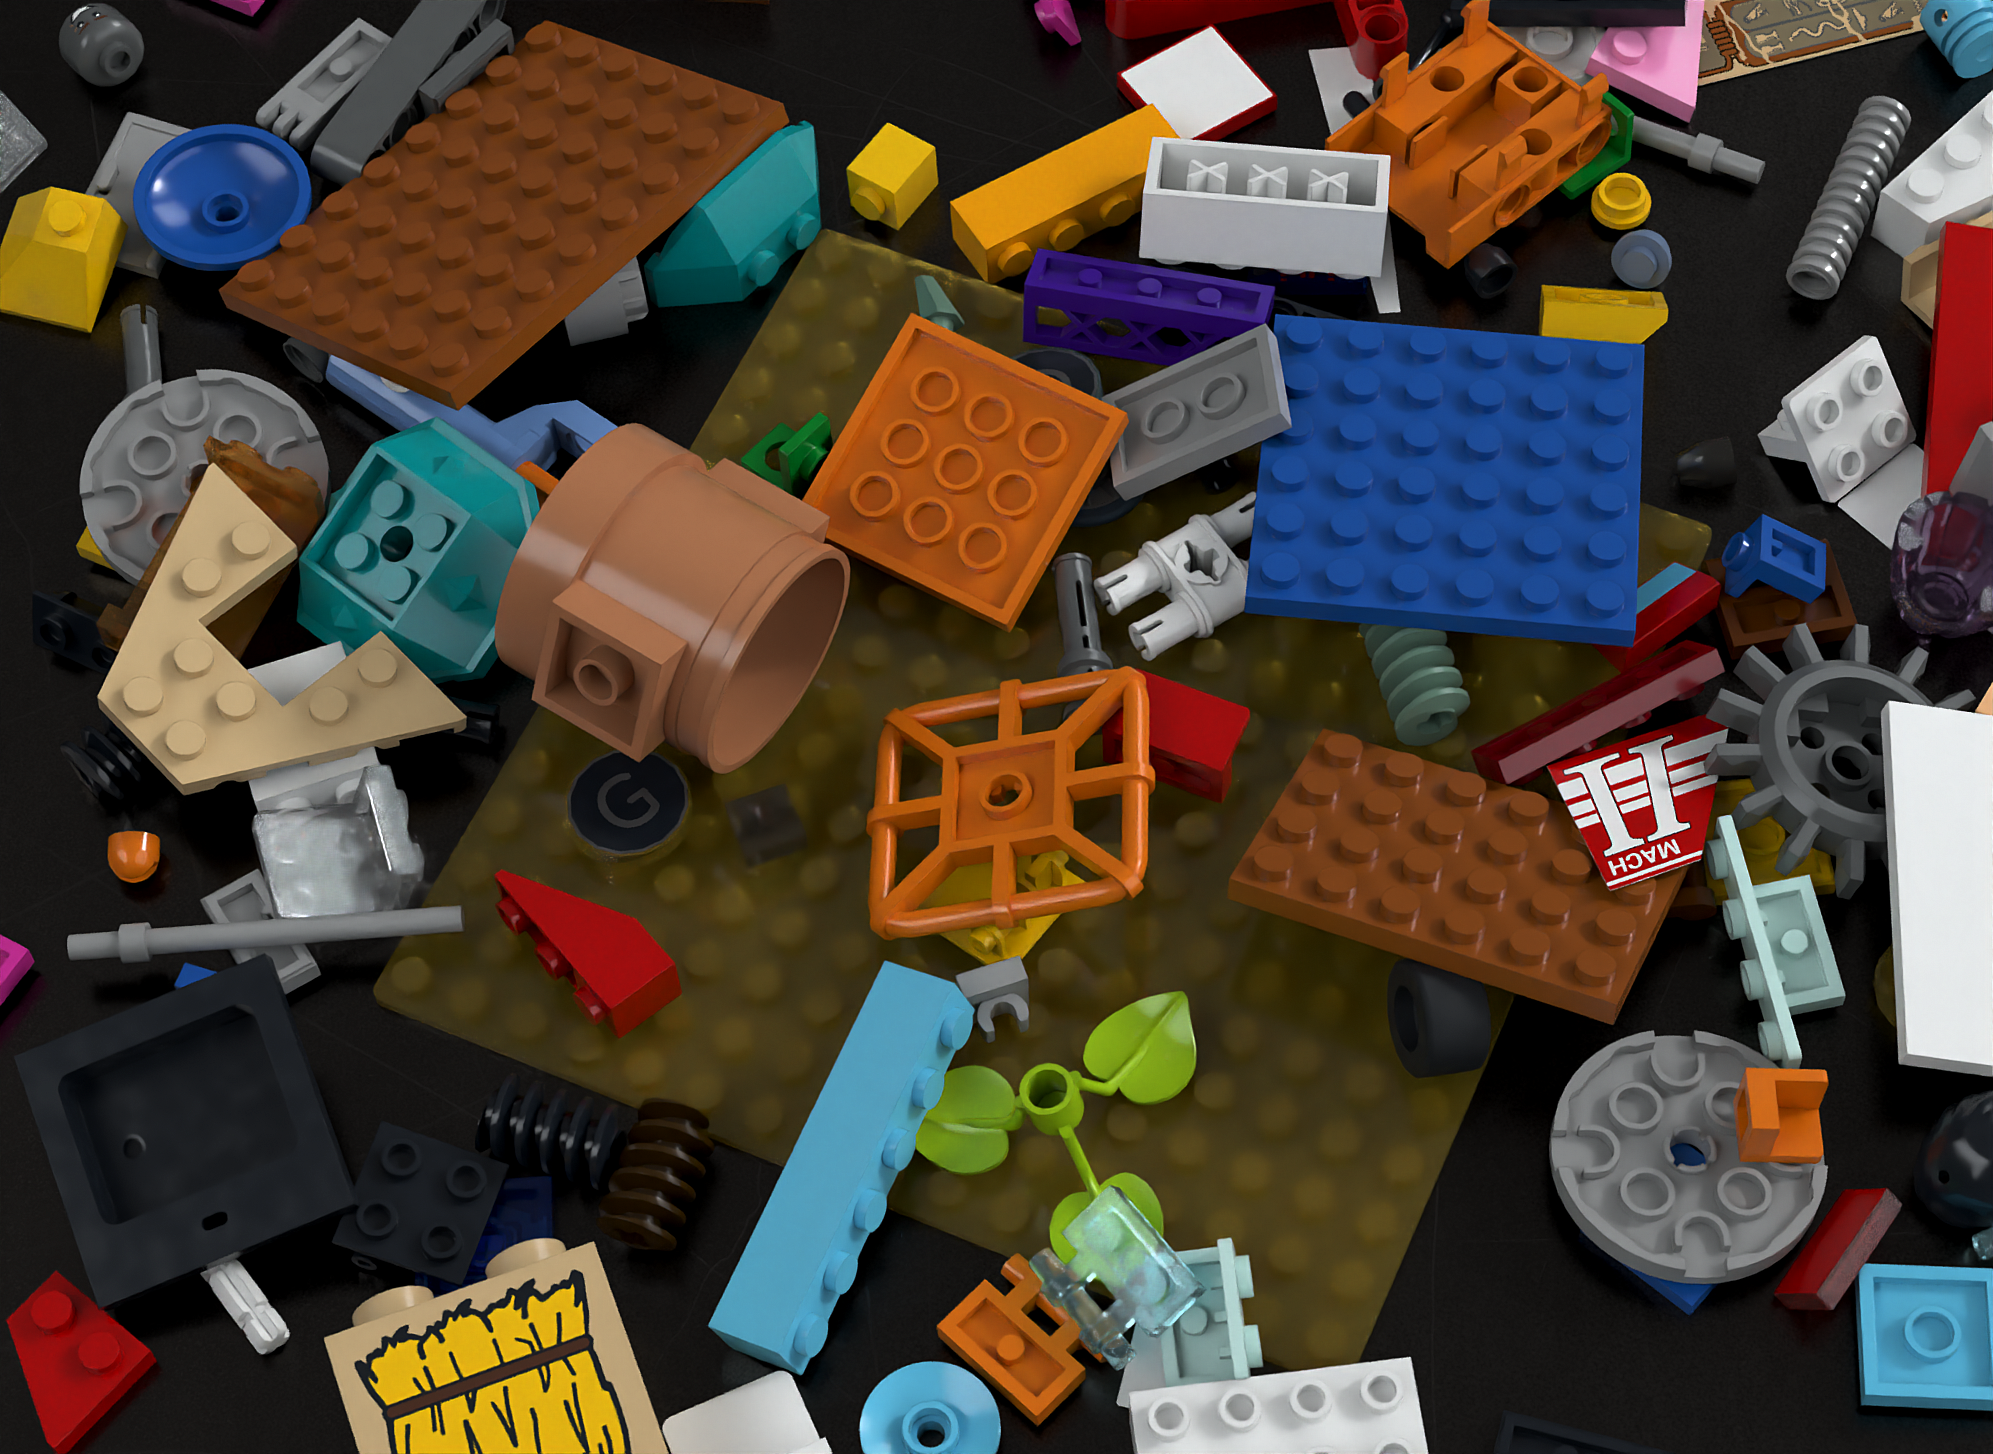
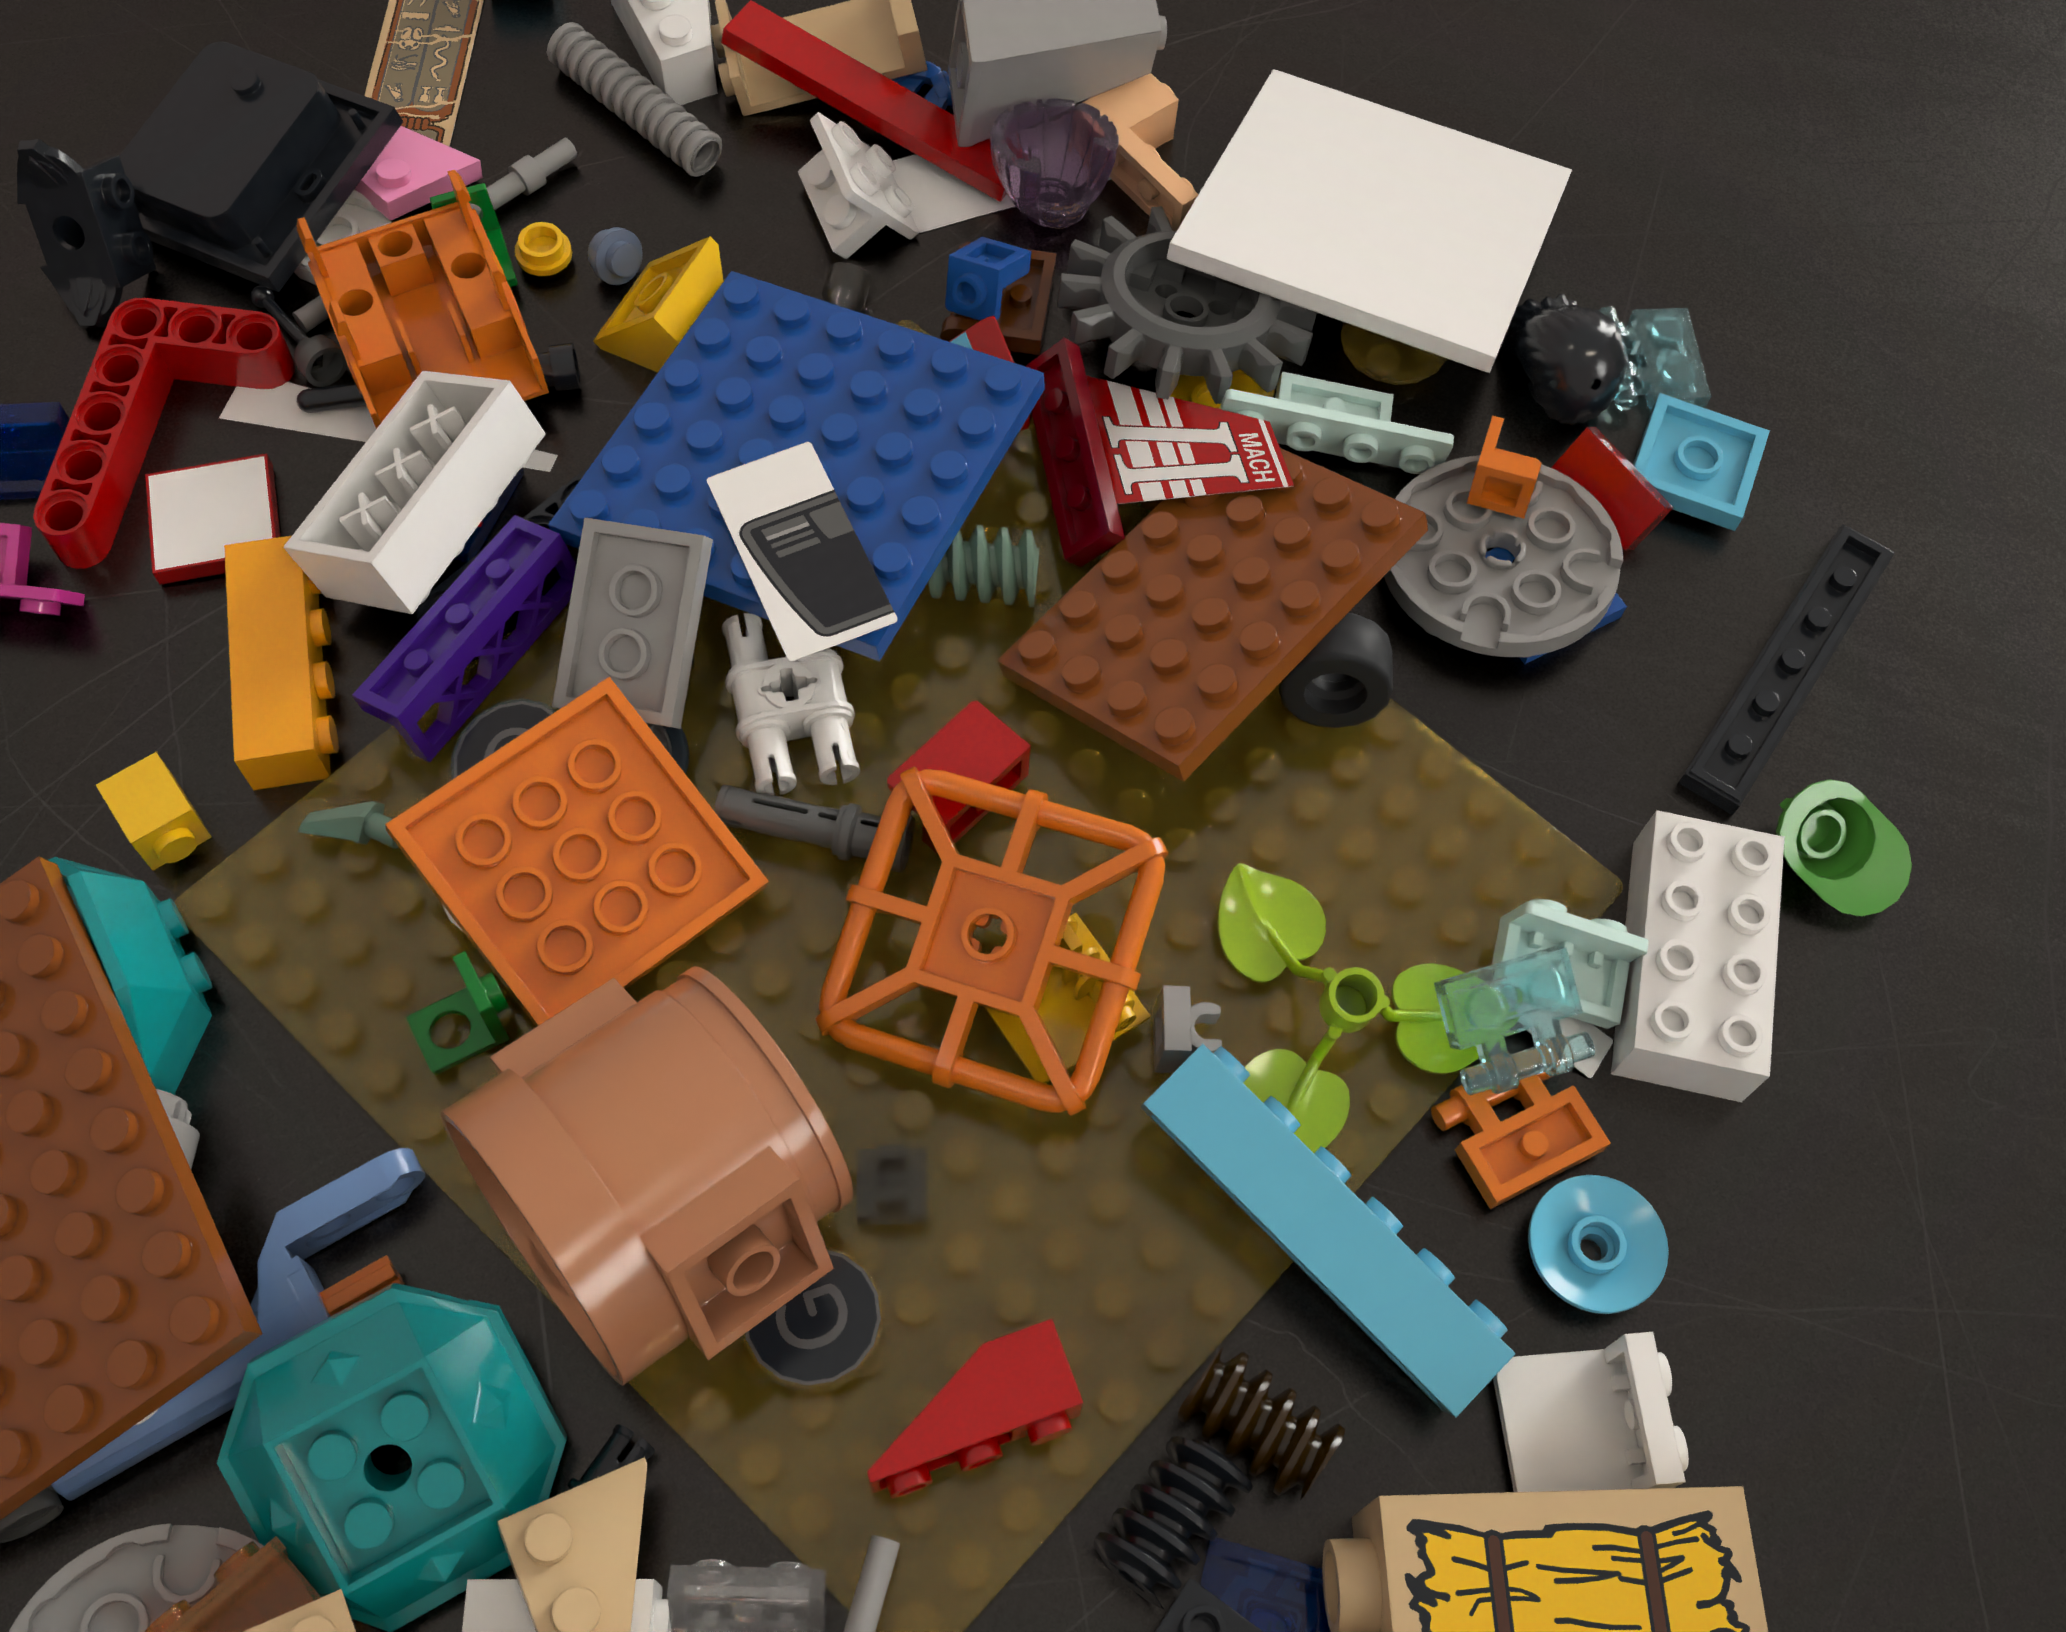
camera: 80 degrees left, 5 degrees up
none -> sticker [707,442,898,662]

